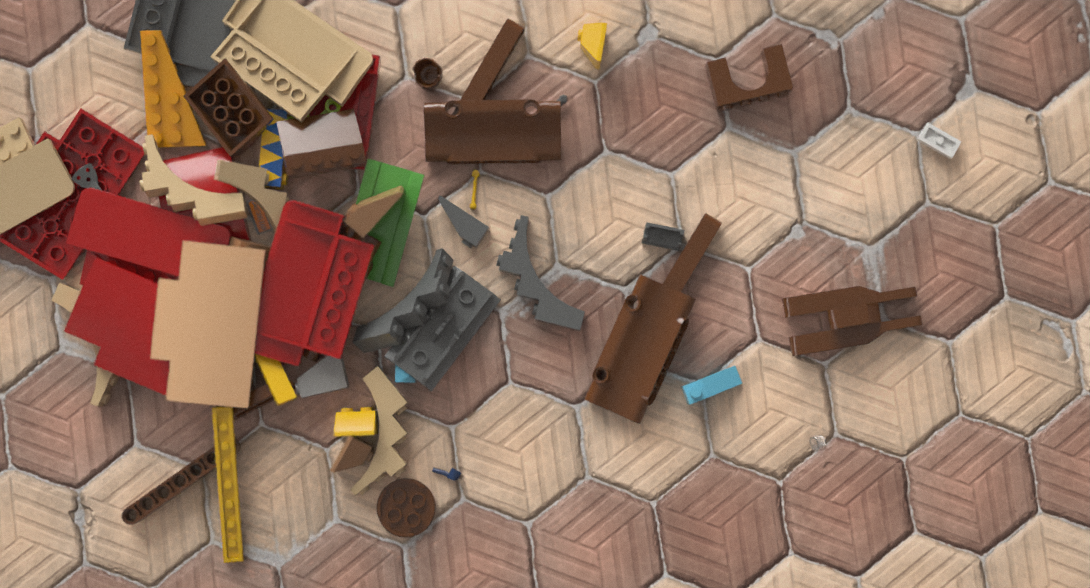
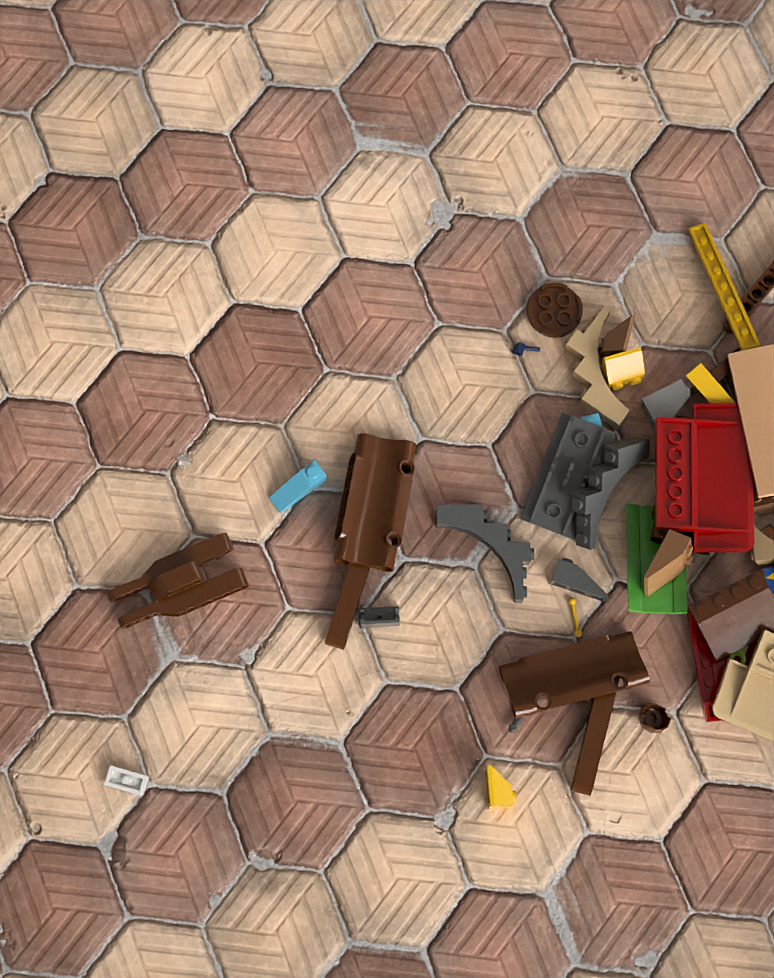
camera: 165 degrees right, 10 degrees down
reddish brown arch [705,44,793,111] -> none

